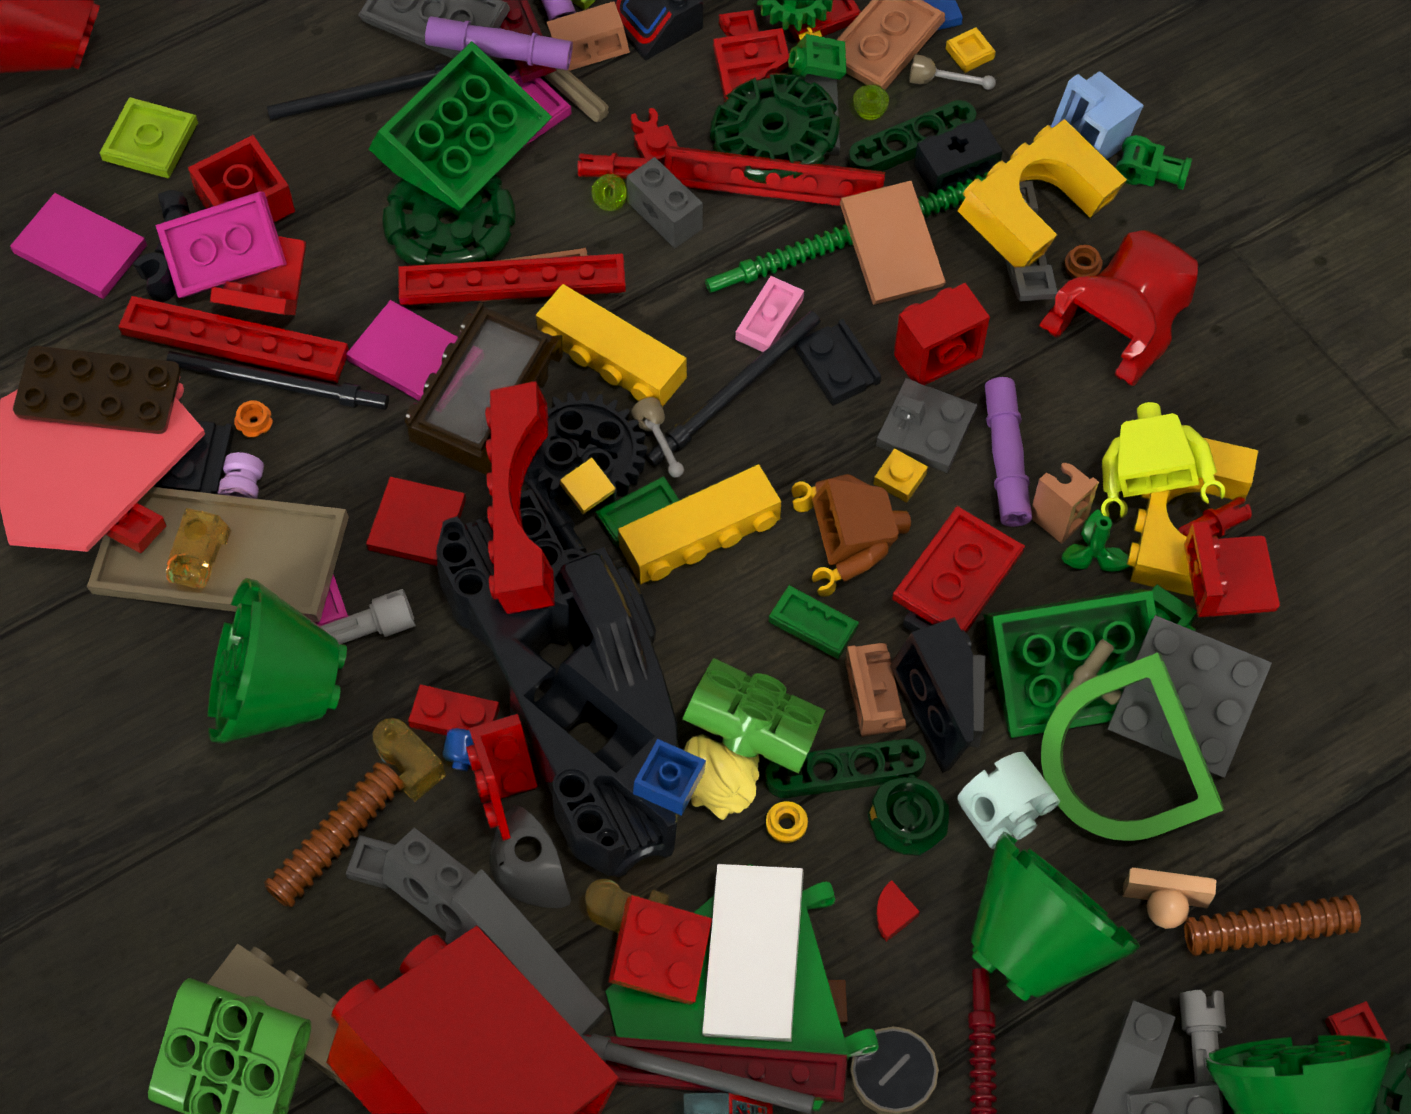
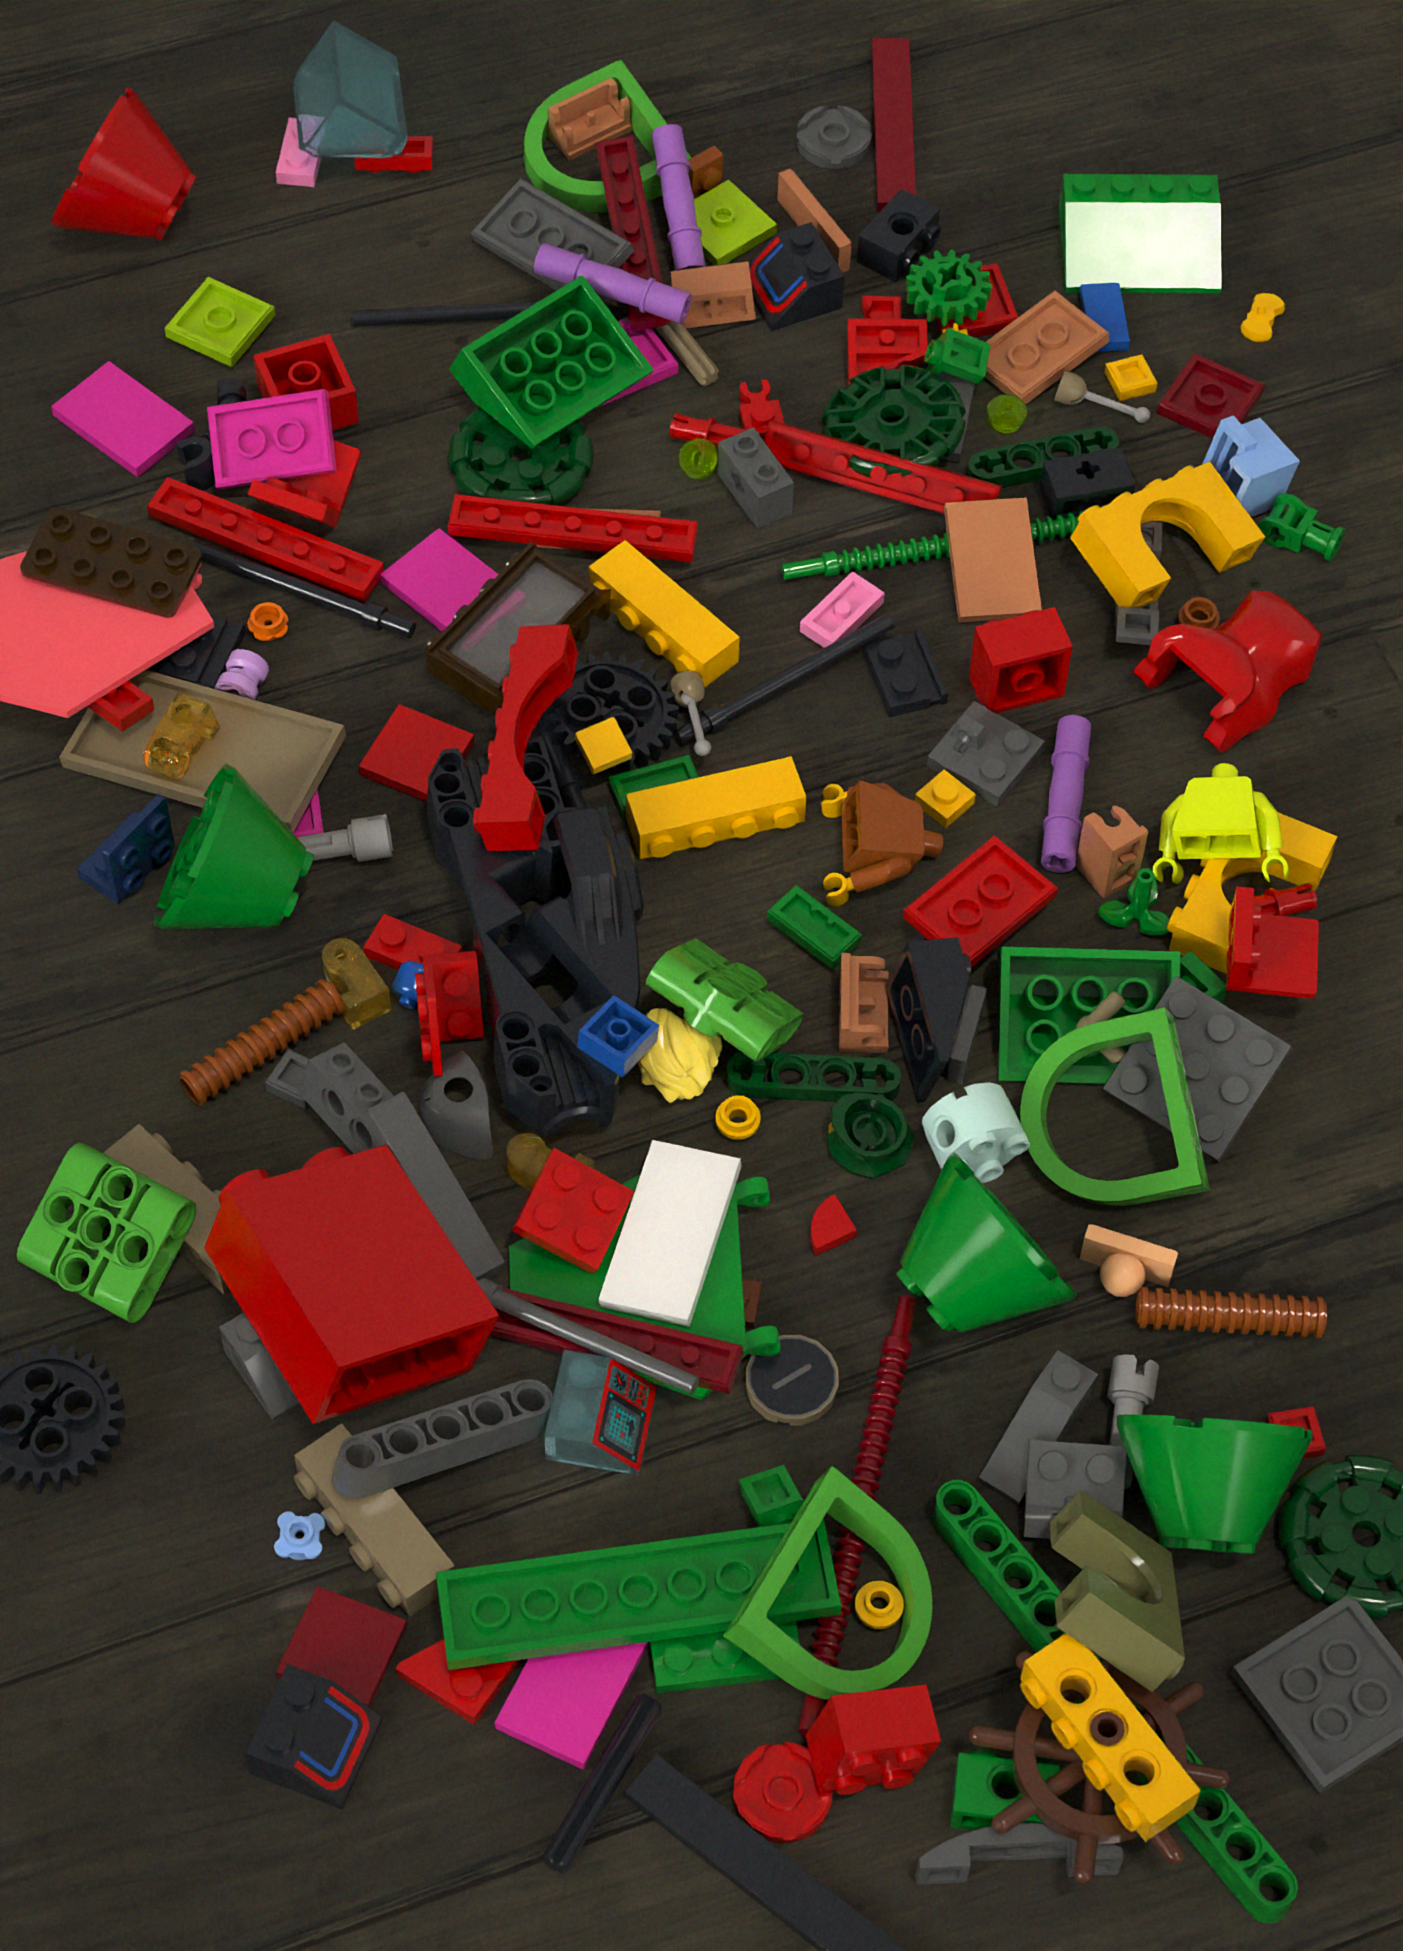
camera: 10 degrees right, 5 degrees down
none -> dark blue bracket [77,794,175,904]
none -> dark red tile [1157,353,1265,439]

